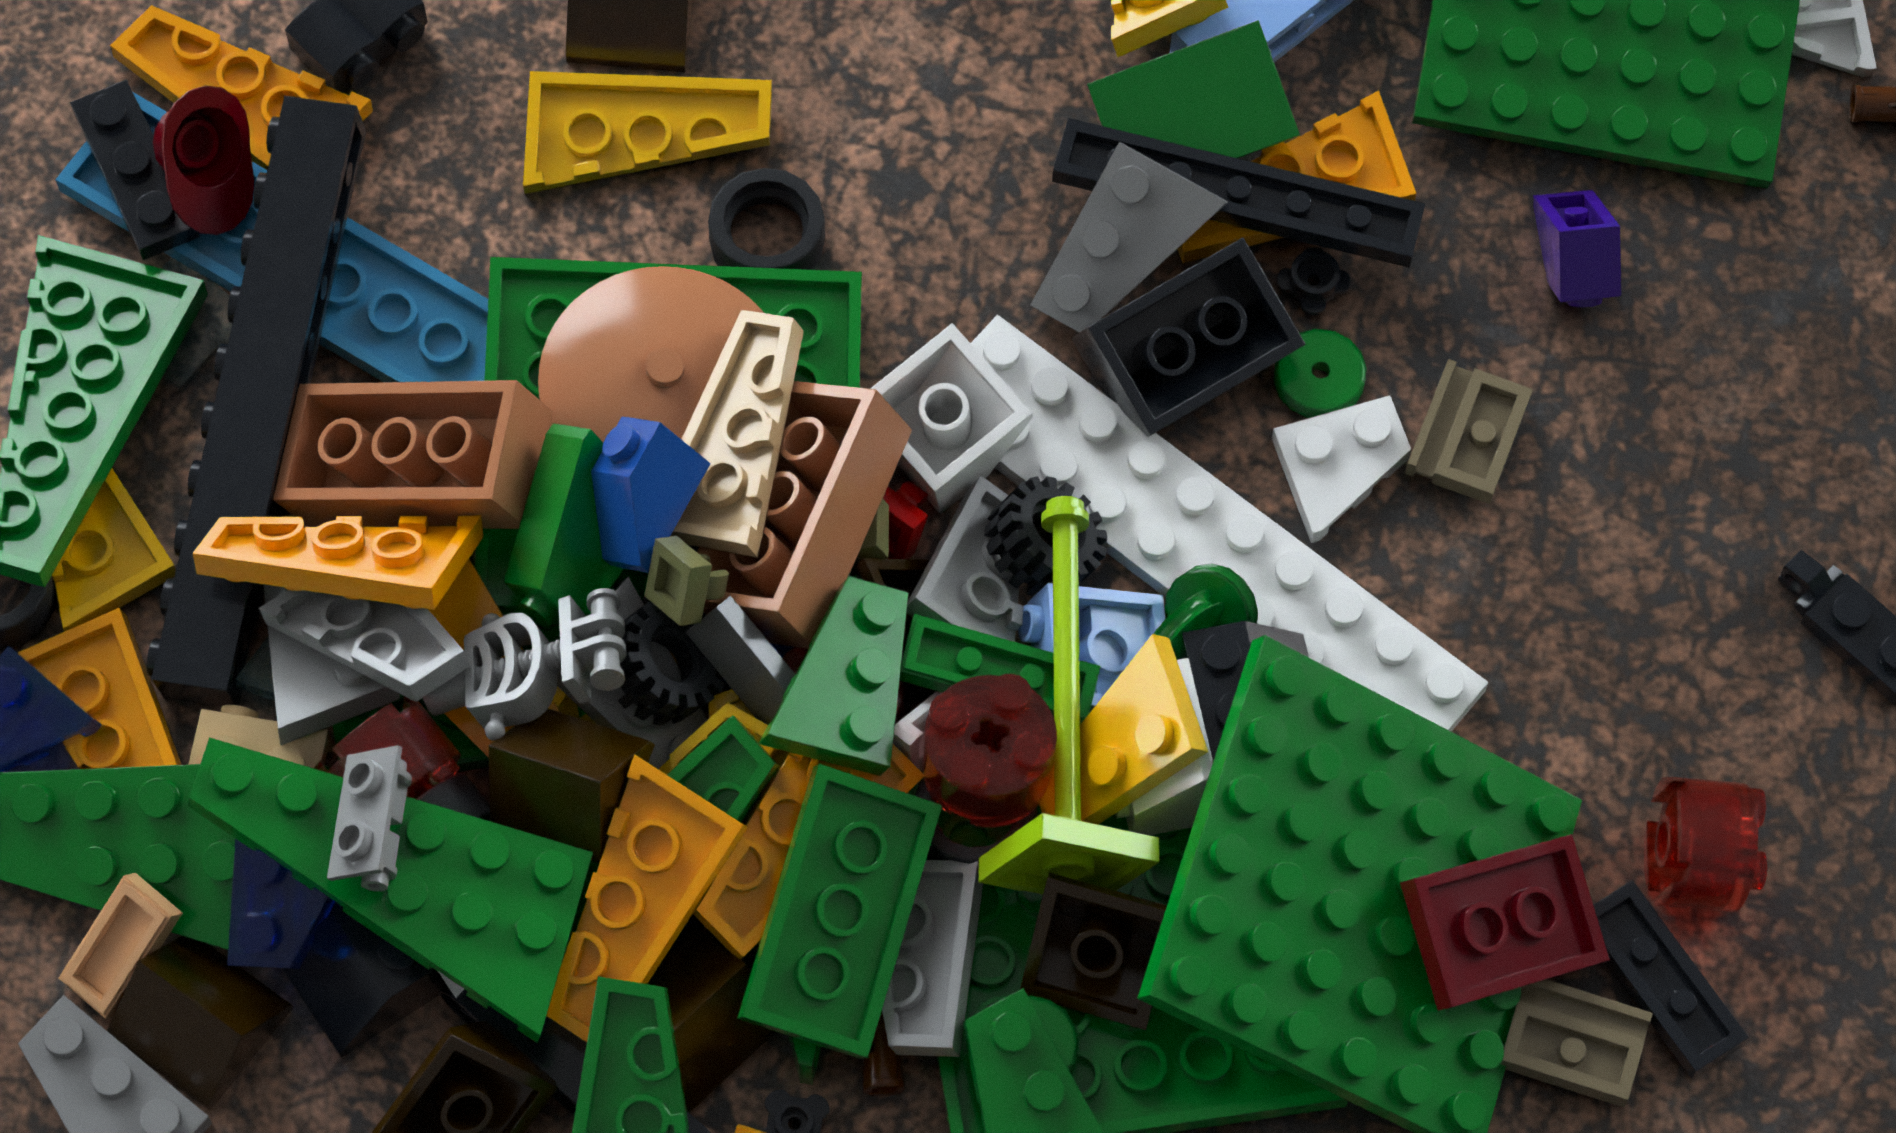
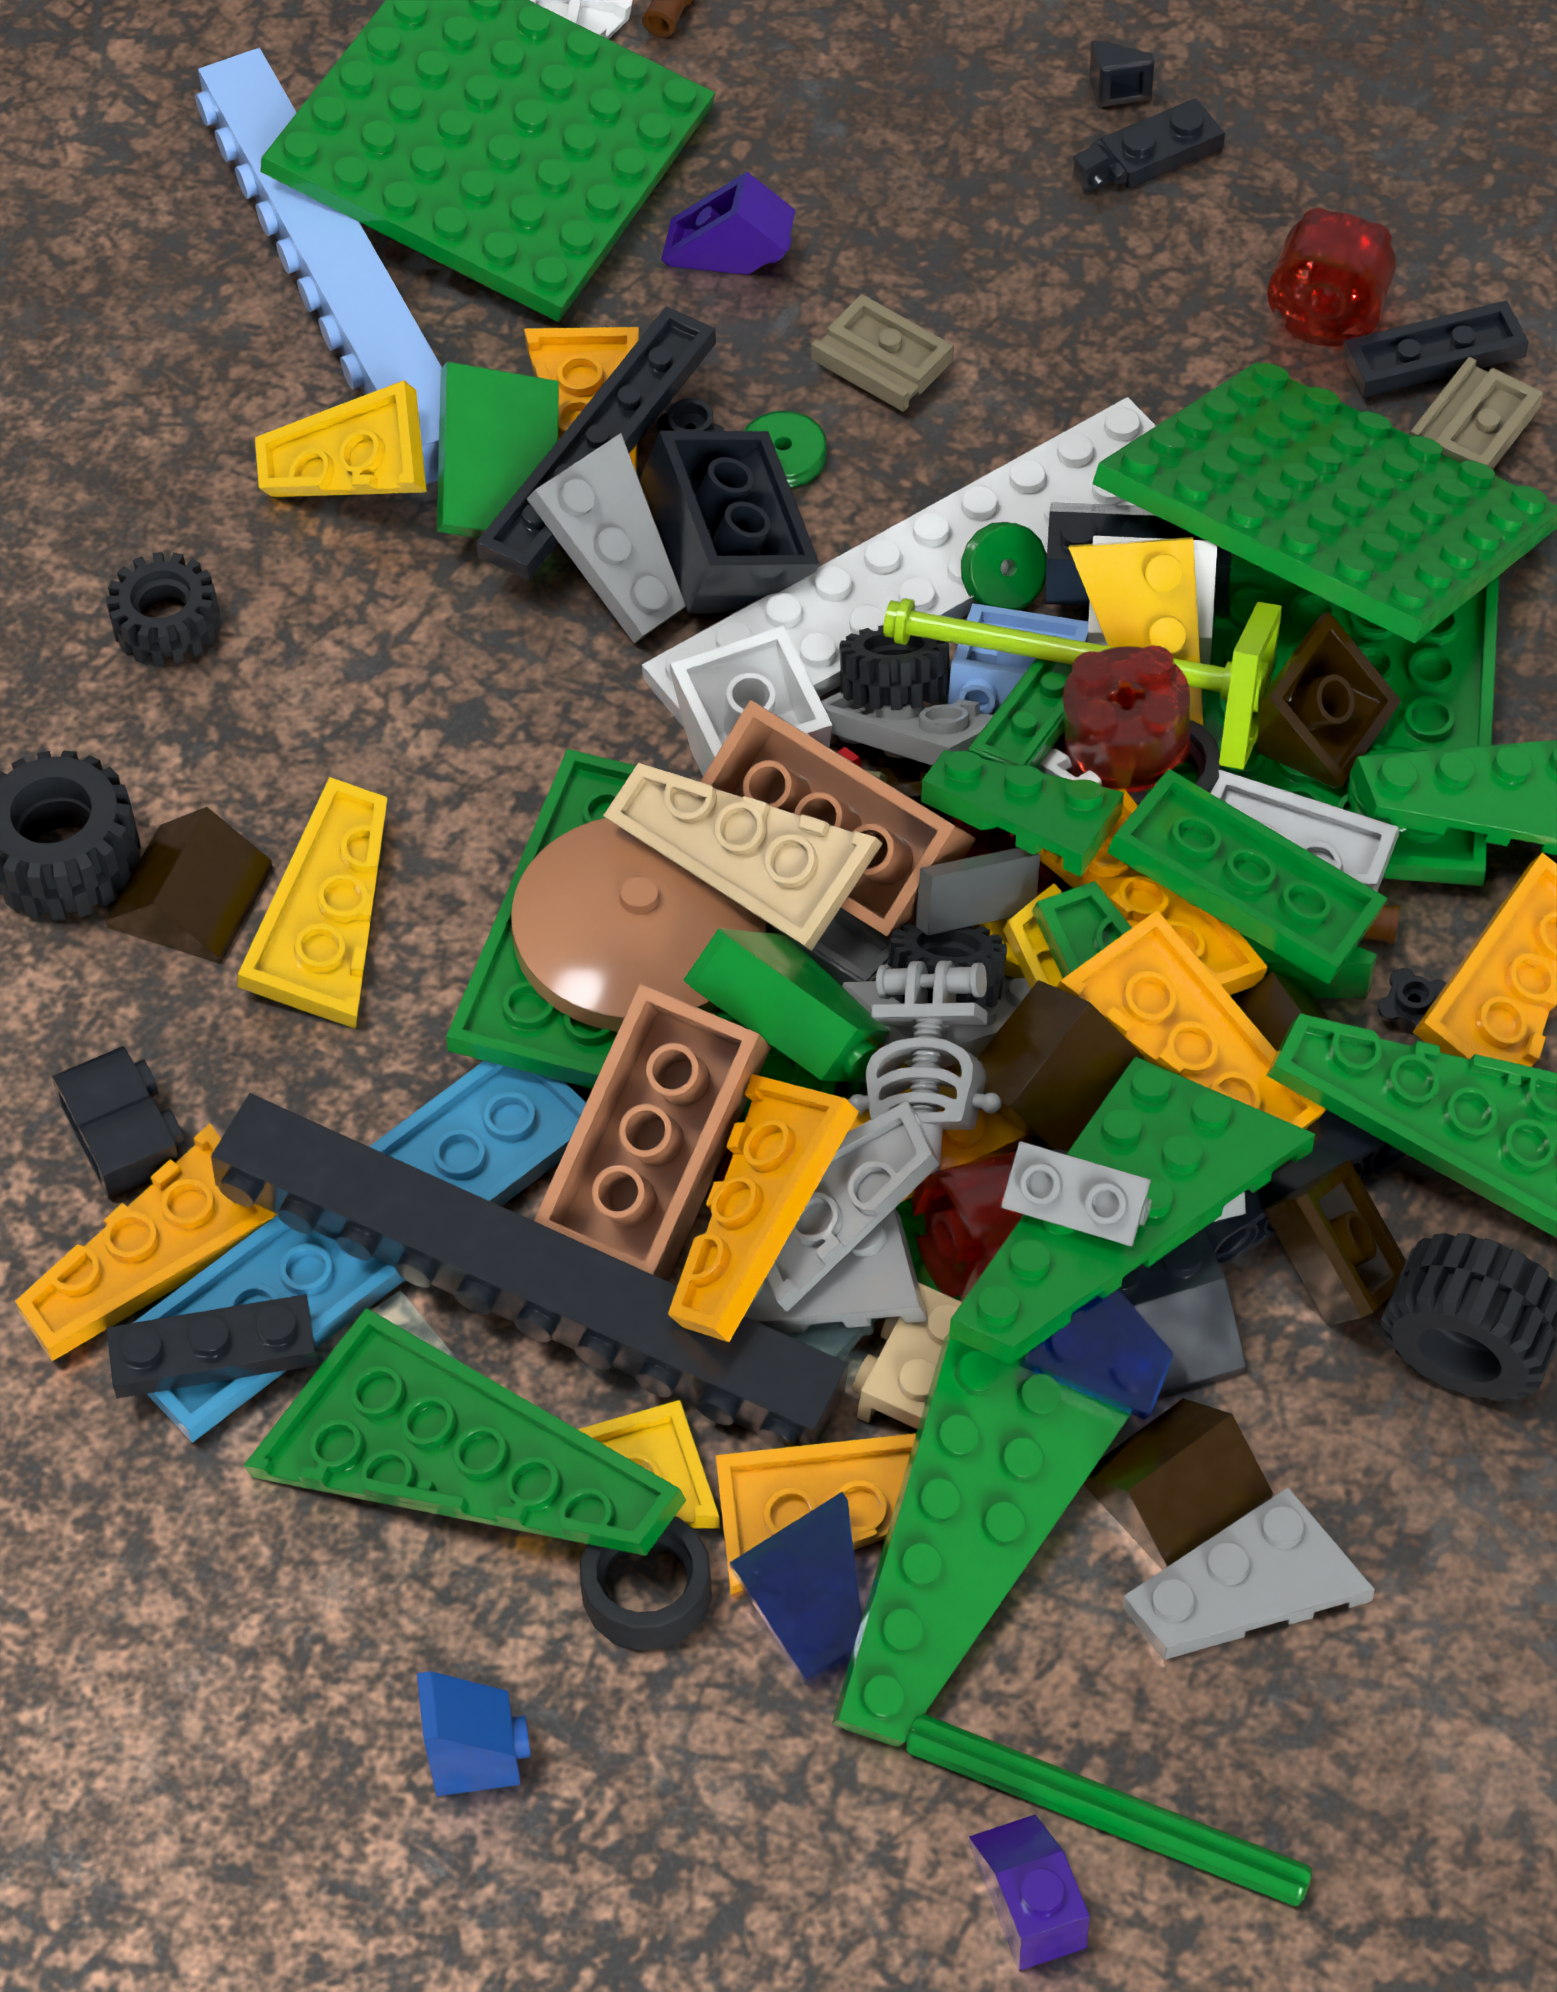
camera: 70 degrees left, 10 degrees down
light nougat tile [58,873,183,1019] -> none
dark red piece [153,85,254,235] -> none
blue slope [591,416,711,573] -> none
olive tile [644,536,729,626] -> none
black tyre [708,168,825,270] -> none
green piece [1153,589,1225,660] -> none
white wing [1271,395,1411,543] -> none
dark red plate [1400,834,1610,1011] -> none

